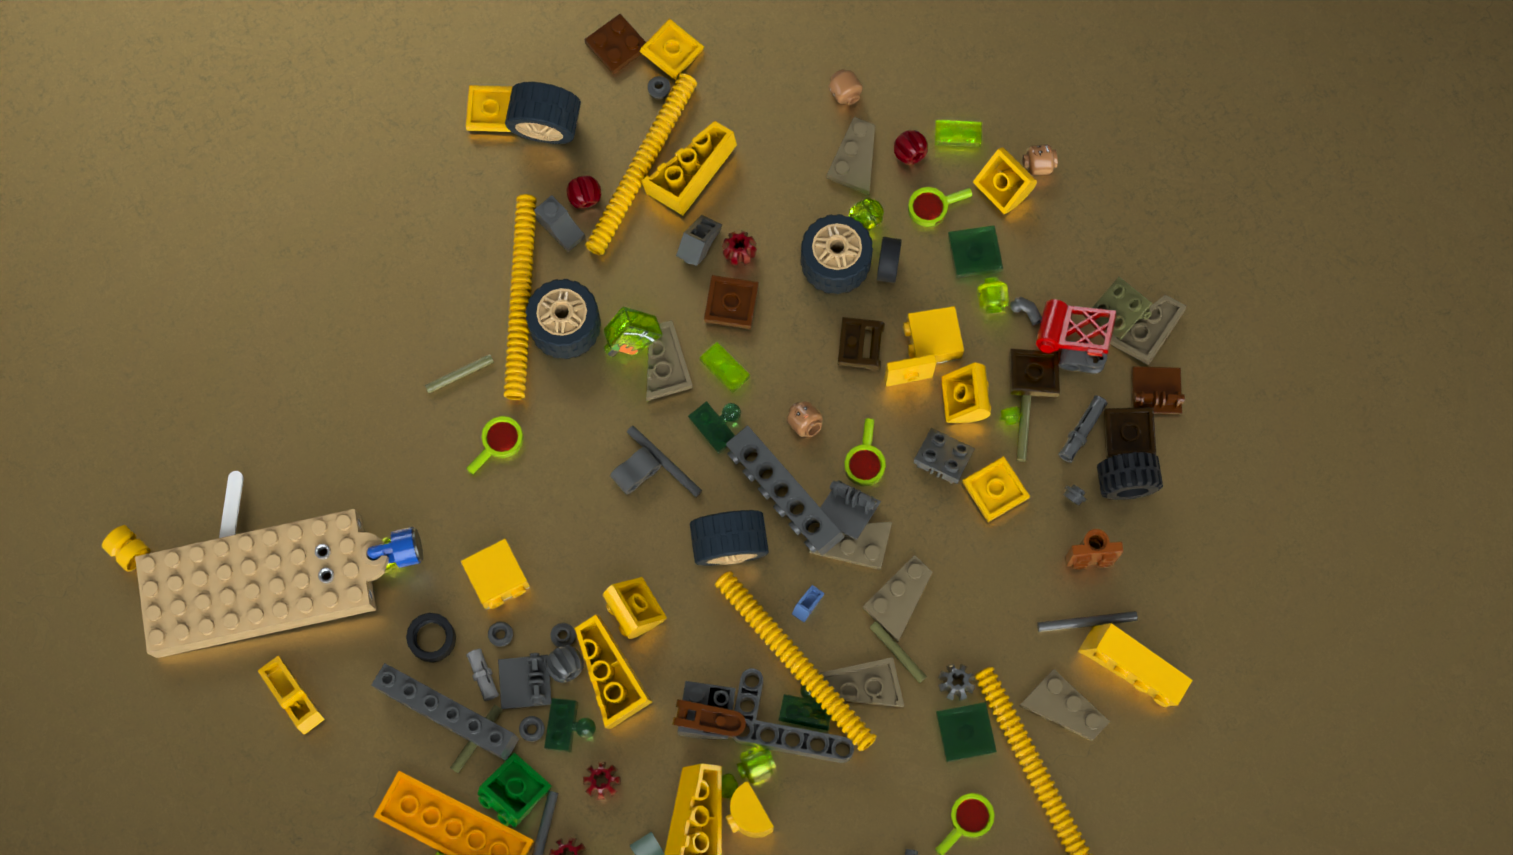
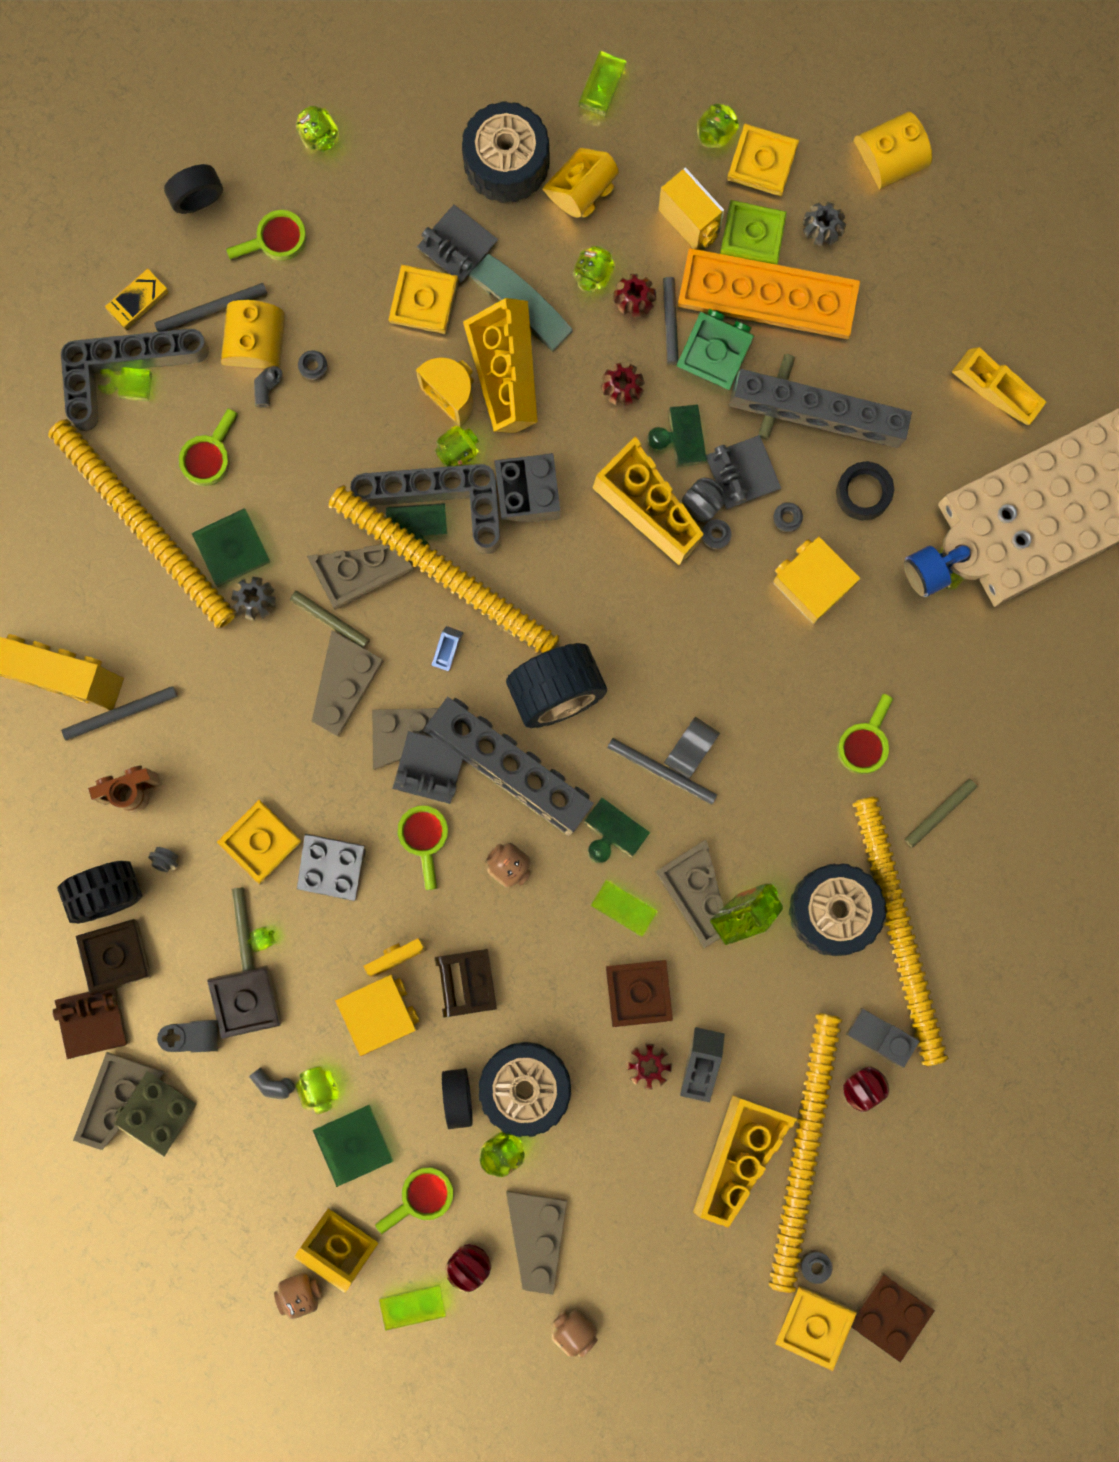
camera: 165 degrees right, 10 degrees up
yellow plate [466,85,513,132] -> none
light grey pin [466,649,499,701] -> none
black wheel [505,82,581,144] -> none
dark grey plate [519,716,545,742] -> none
yellow brick [603,577,667,639] -> none
reddish brown plate [672,699,746,737] -> none
clear neon green plate [722,773,738,798] -> none
yellow brick [941,362,991,423] -> none
dark tan wing [1019,669,1110,741] -> none
red piece [1036,299,1116,357] -> none
dark grey pin [1058,395,1108,462] -> none

